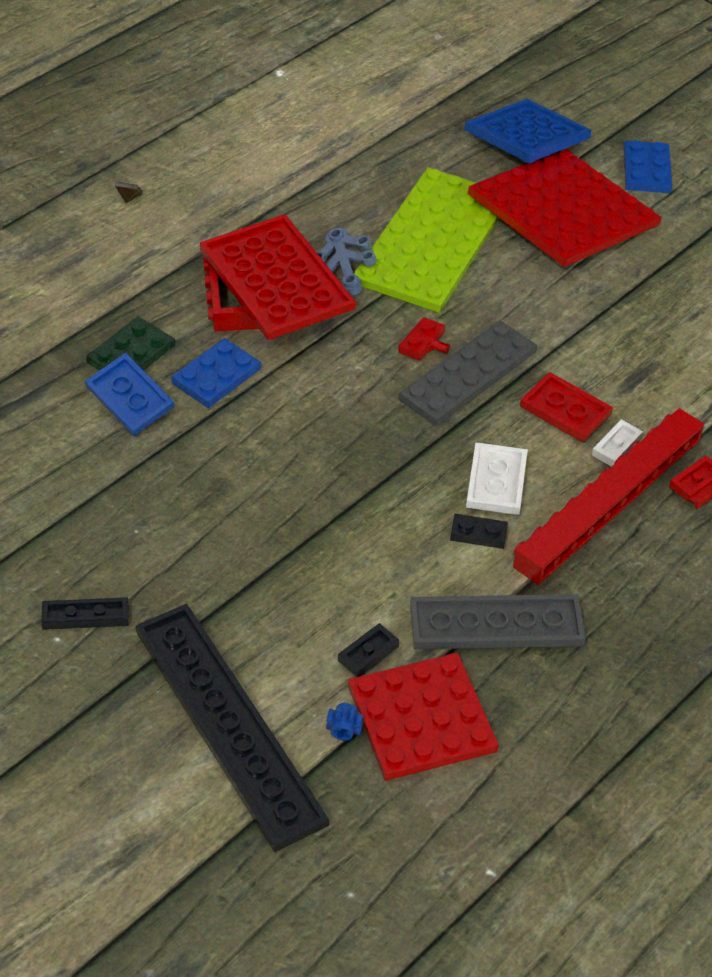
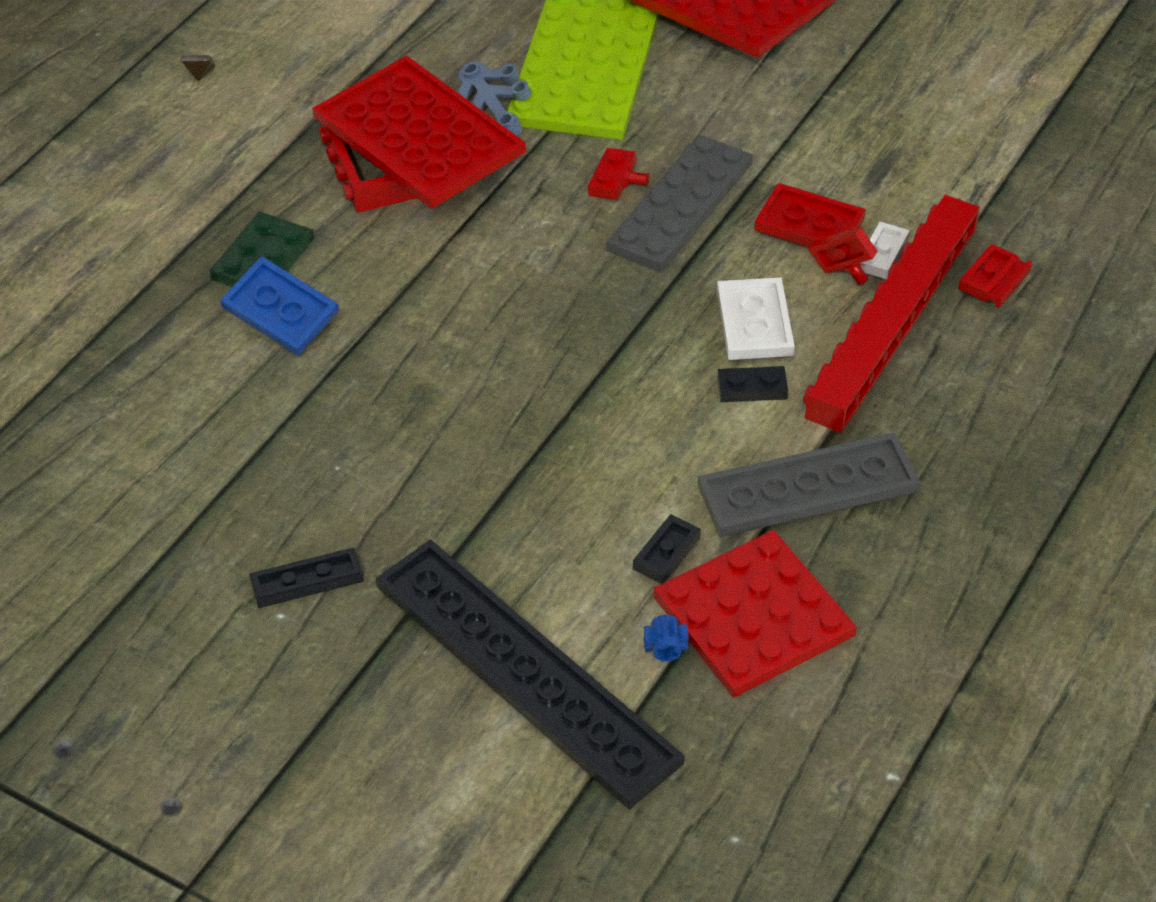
camera: 10 degrees left, 0 degrees up
blue plate [171,338,261,408] -> none
none -> red plate [808,226,878,285]

